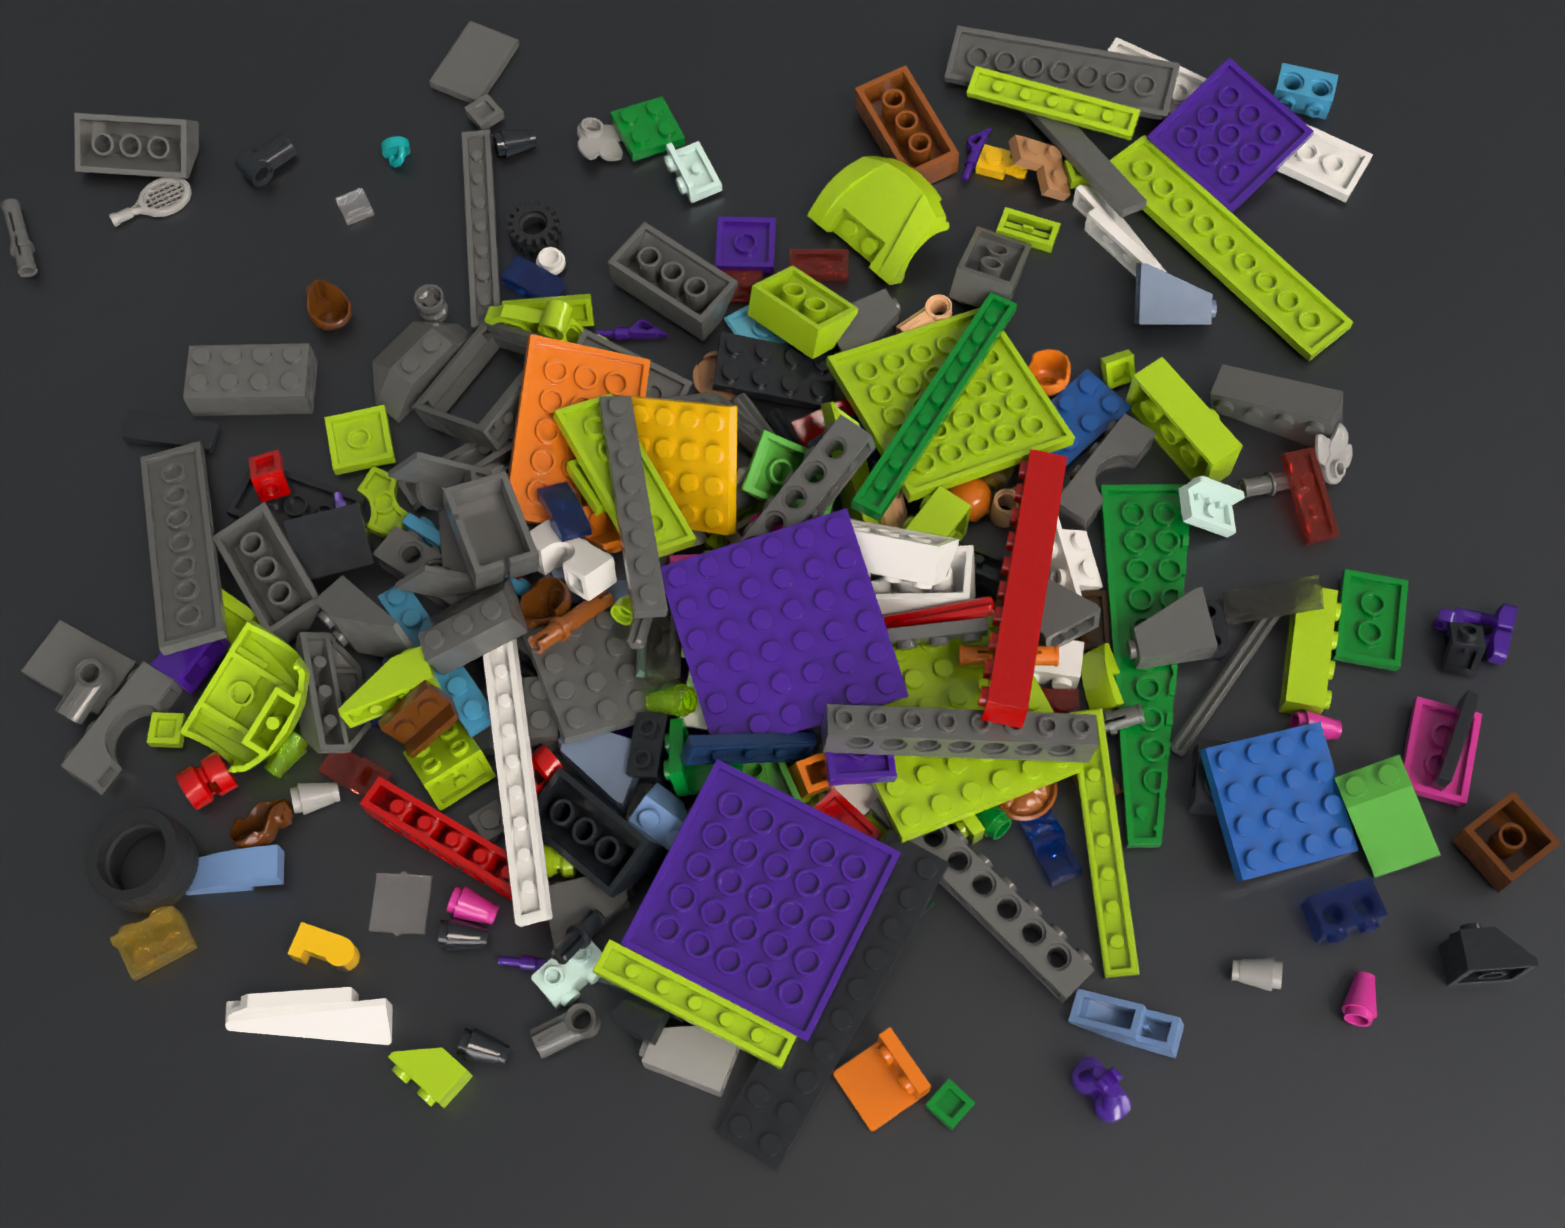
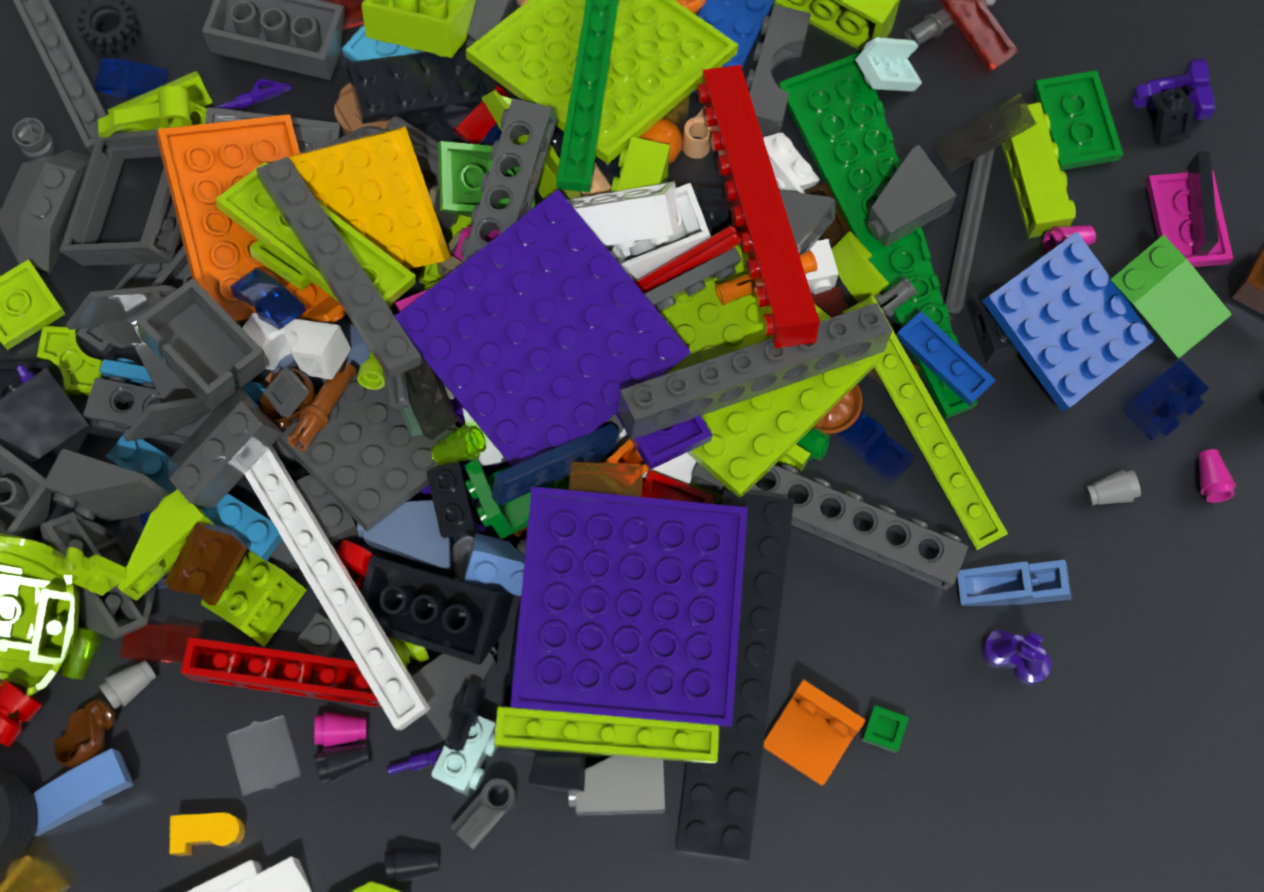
camera: 25 degrees left, 5 degrees up
white plate [536,247,566,276] -> none
none -> lime plate [54,547,126,596]
none -> dark grey tile [263,367,310,418]
none -> clear orange tile [569,462,643,497]
none -> blue plate [896,311,995,407]

